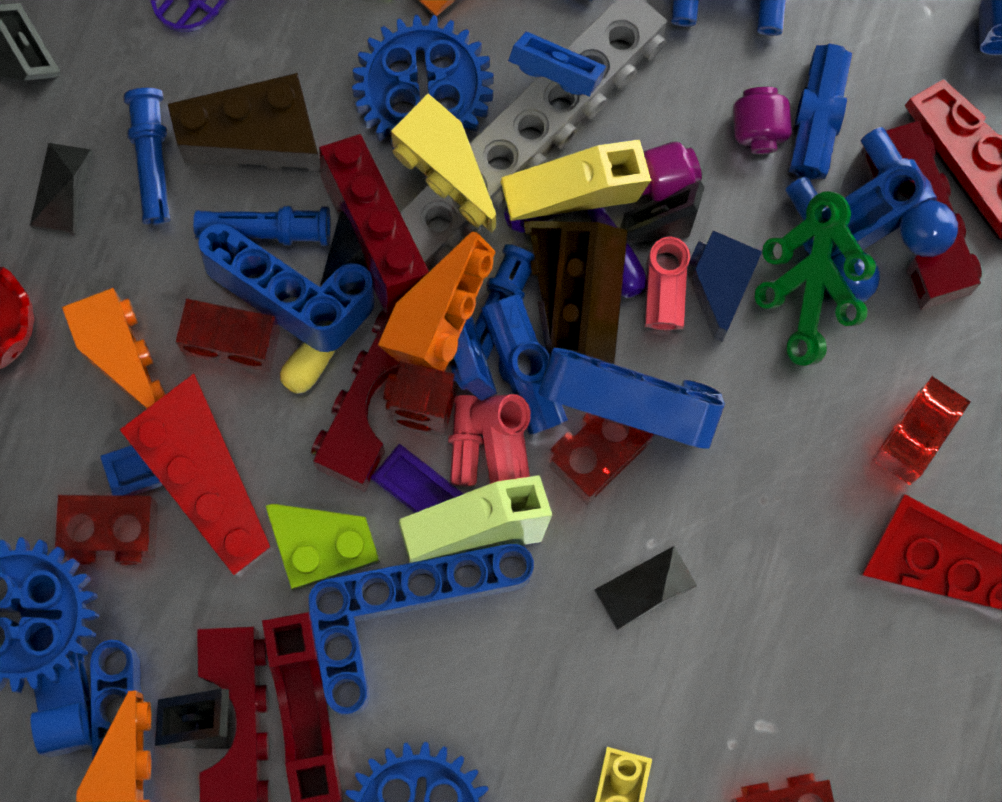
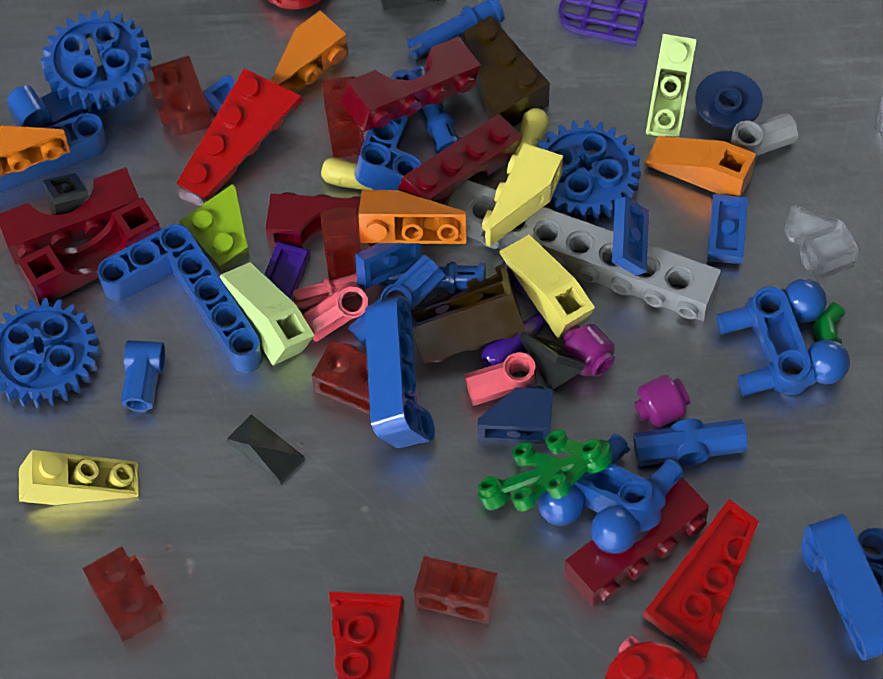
camera: 75 degrees right, 15 degrees down
none -> blue piece [121,340,165,412]
none -> dark red arch [341,37,481,132]
none -> light yellow piece [515,108,549,155]

